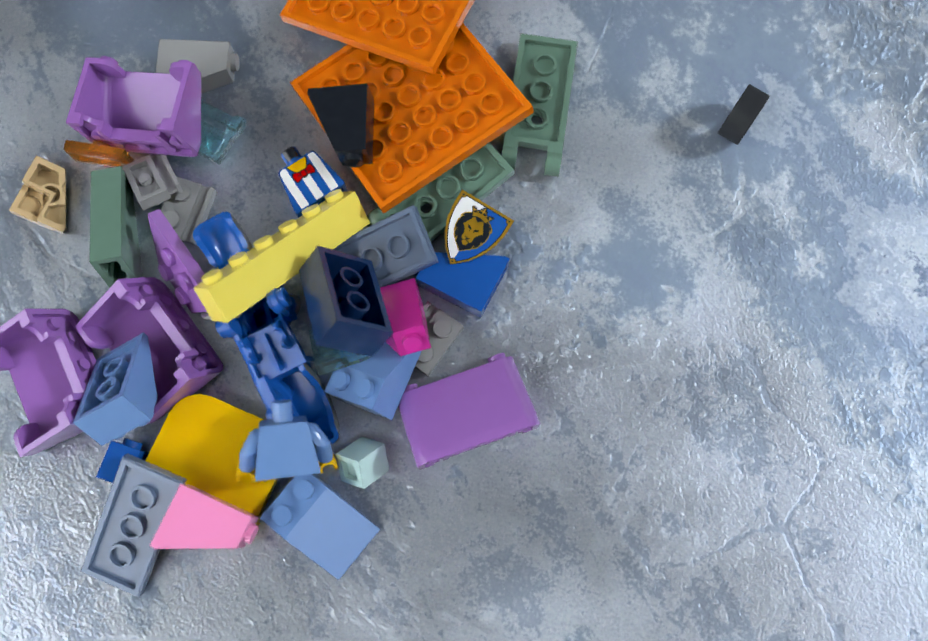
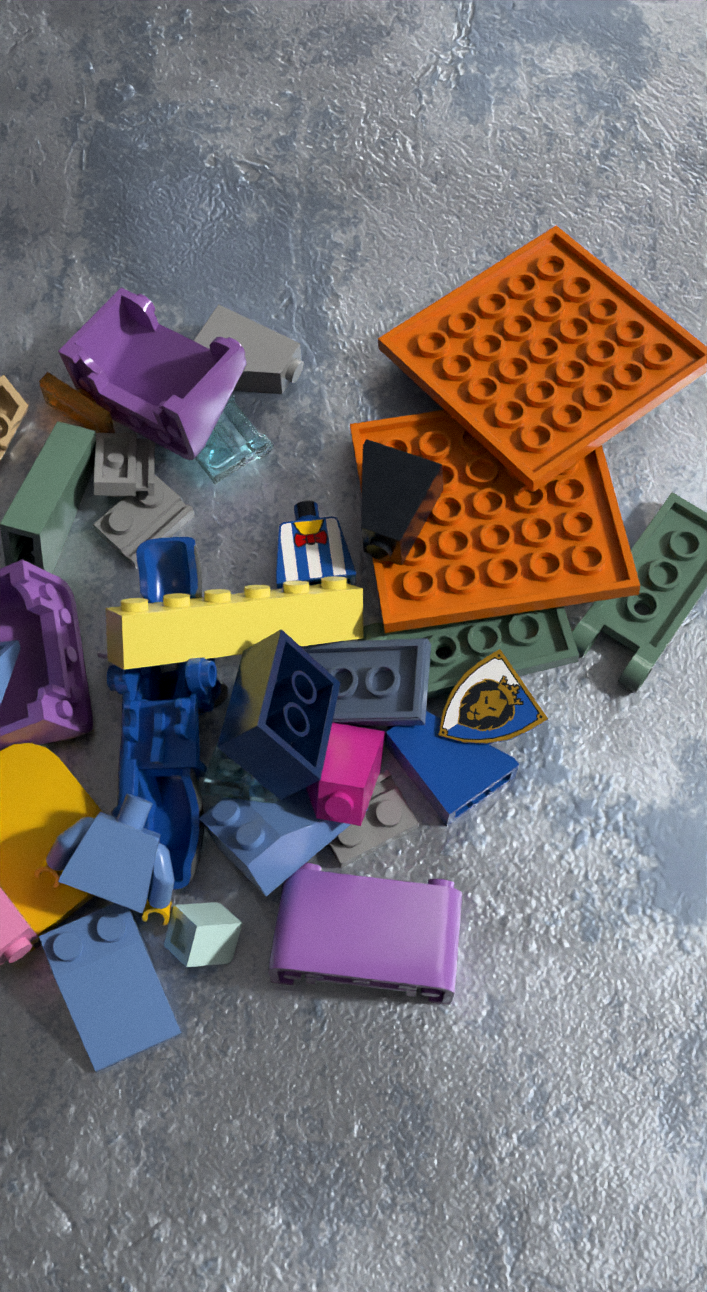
camera: 25 degrees right, 10 degrees down
medium lavender wing [148,209,207,313] -> none

